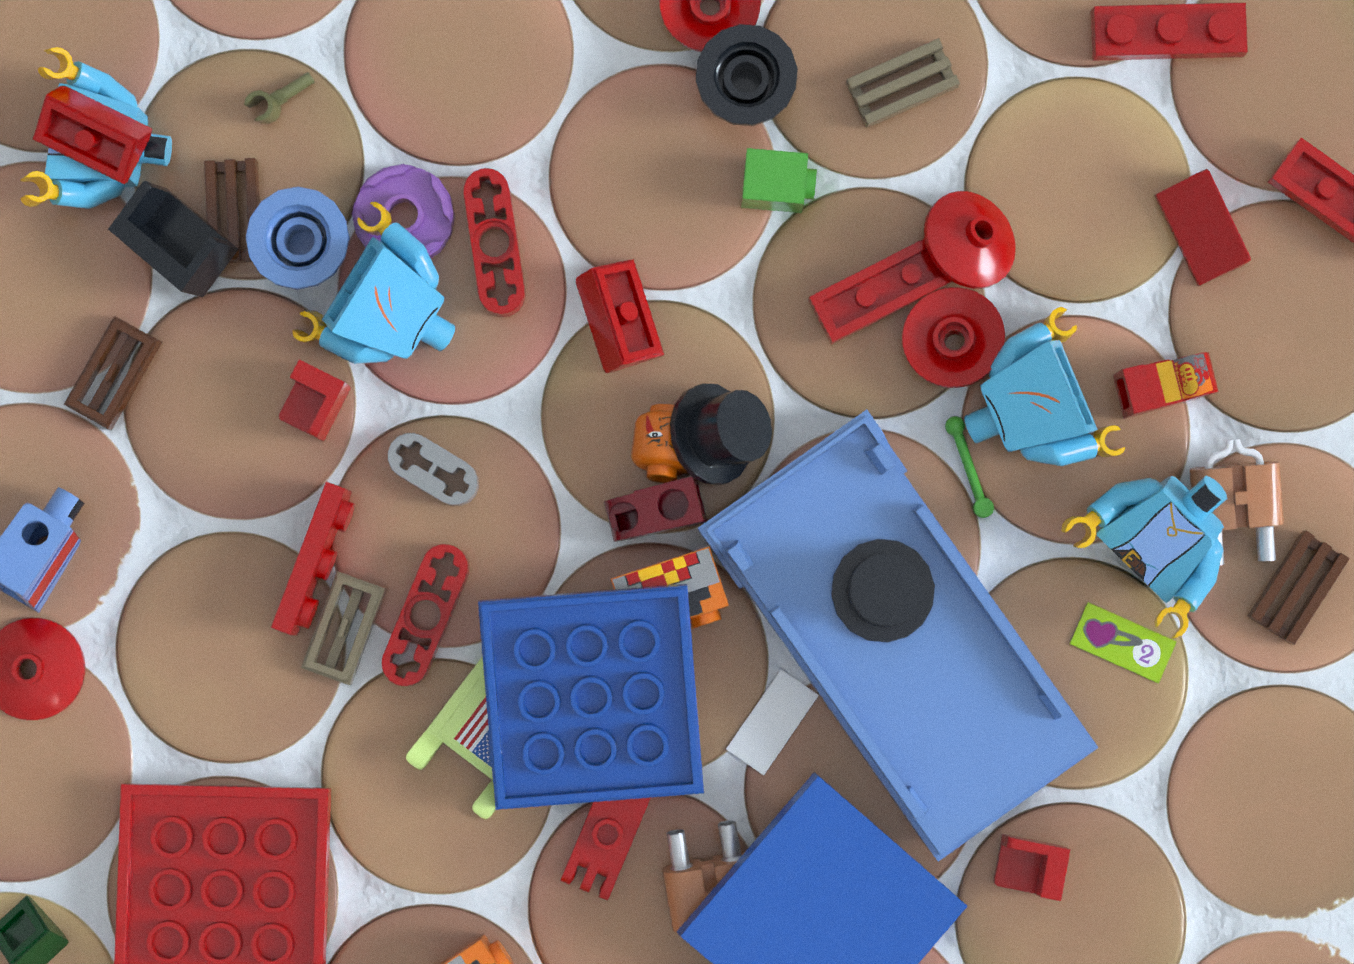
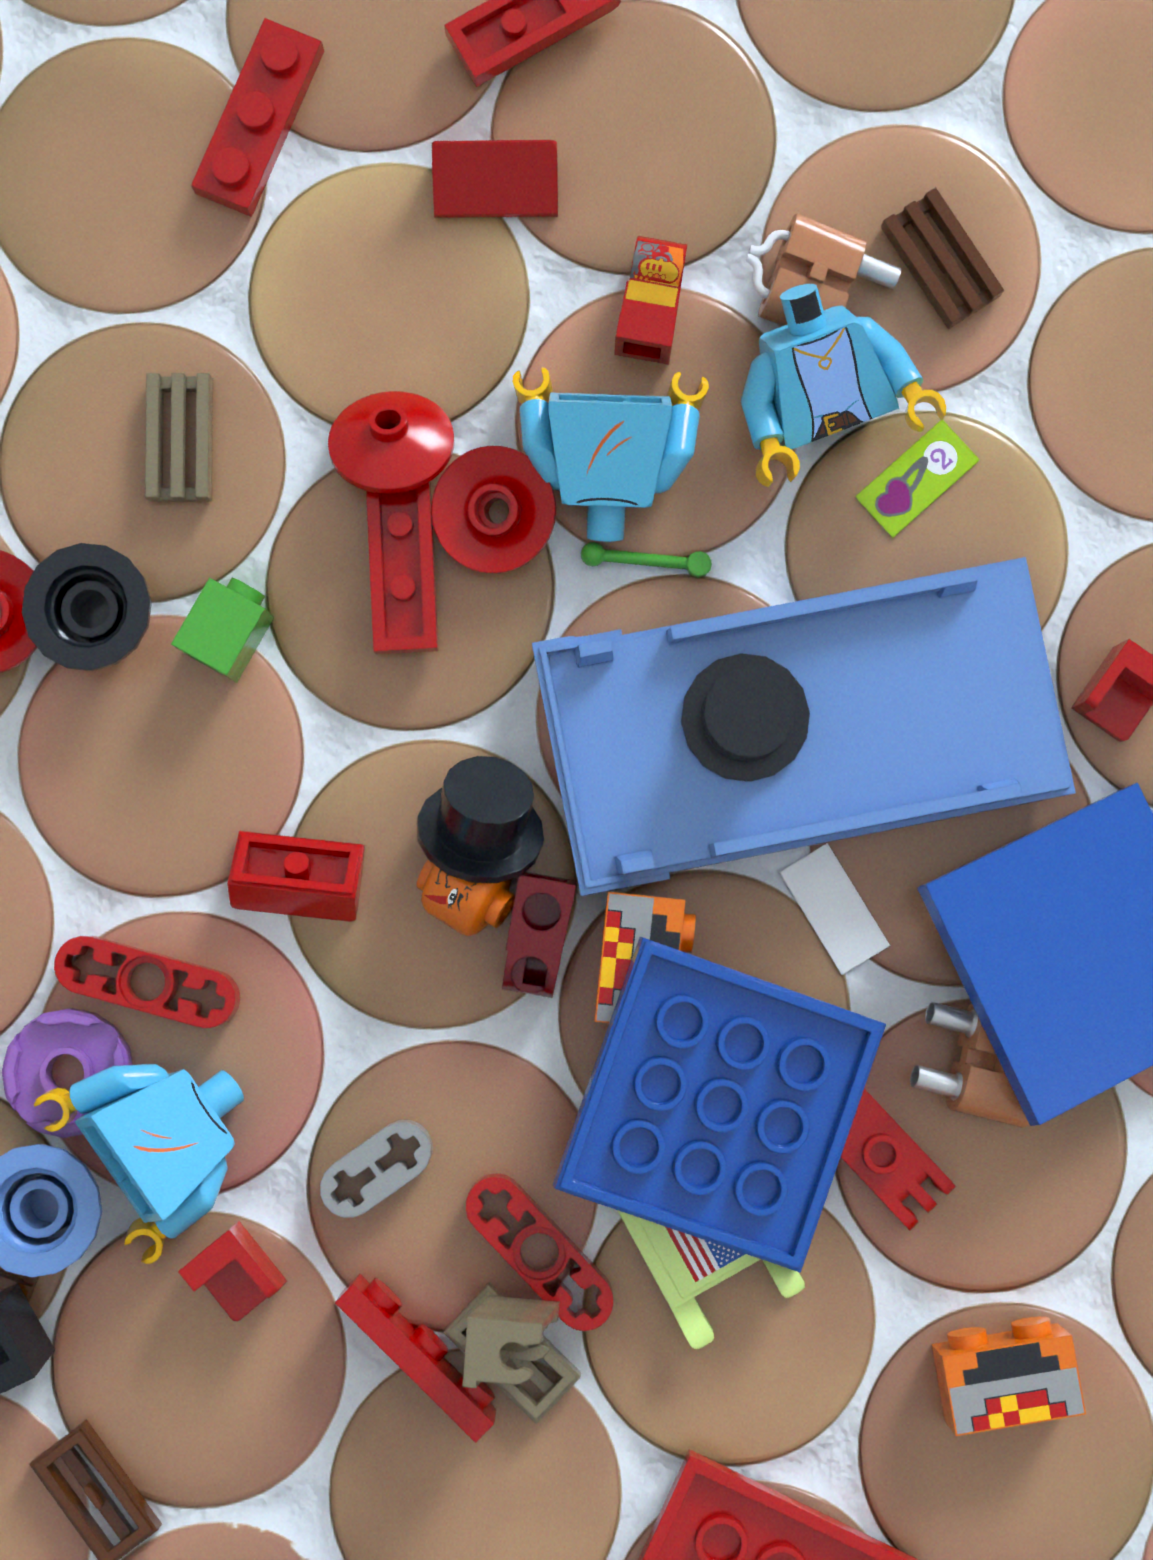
camera: 65 degrees left, 0 degrees up
none -> dark tan hinge [462,1295,560,1388]

